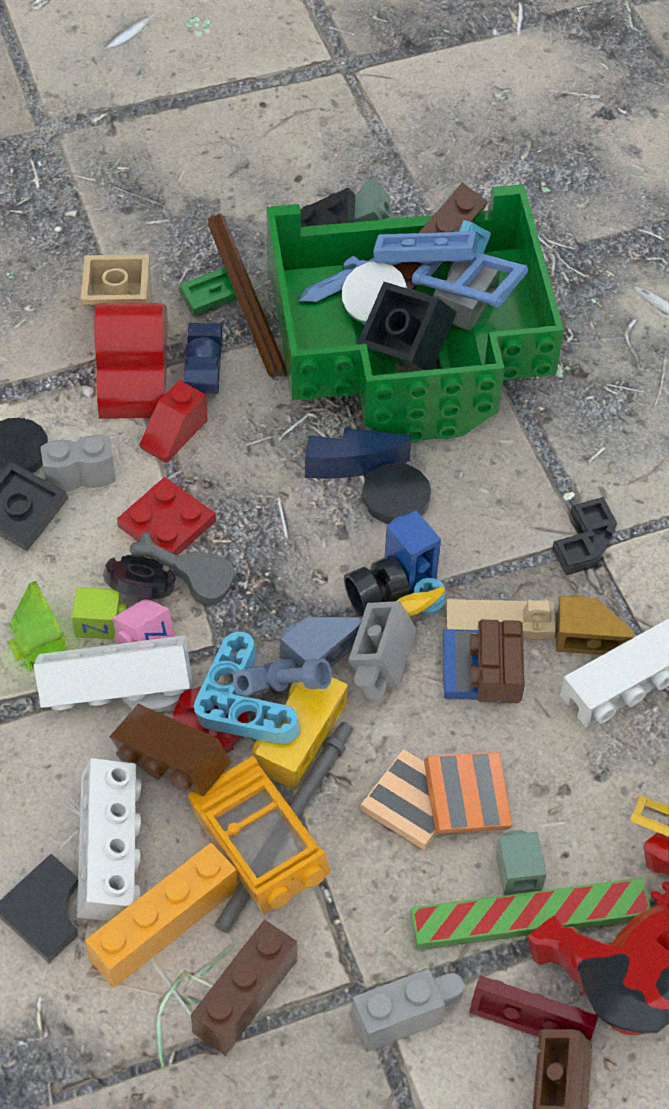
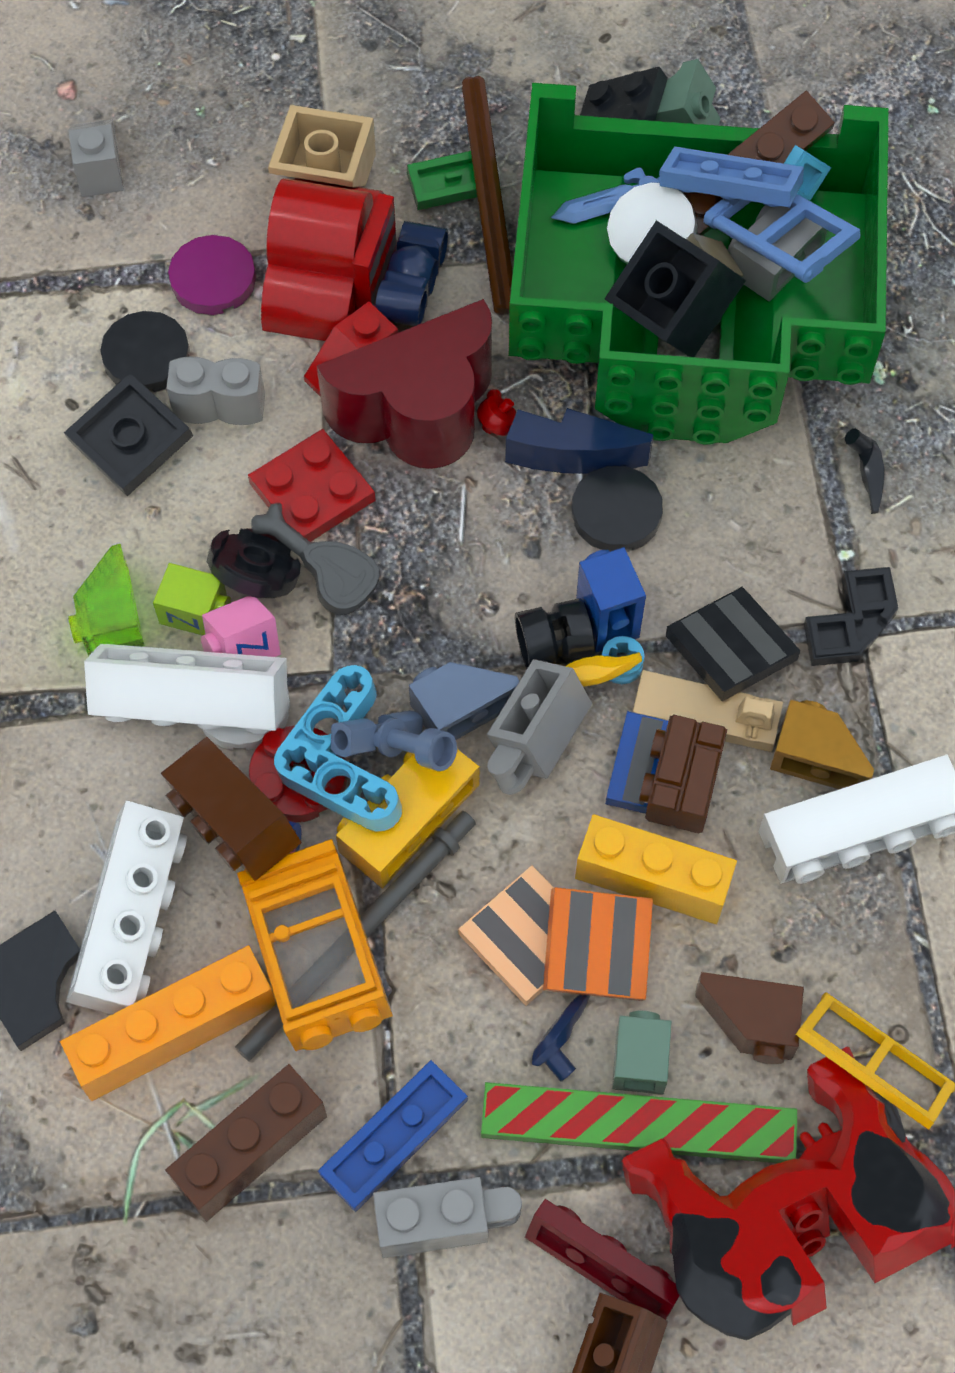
camera: 15 degrees right, 10 degrees up
none -> magenta tile [168,235,256,315]
none -> dark red brick [317,299,492,469]
none -> blue plate [318,1060,468,1213]
none -> red tile [352,193,397,310]
none -> red piece [477,389,517,436]
none -> dark blue bar [532,994,590,1082]
none -> yellow brick [575,814,737,925]
none -> black tile [666,586,800,702]
none -> reddish brown slope [695,972,804,1064]
none -> black bar [844,428,885,514]

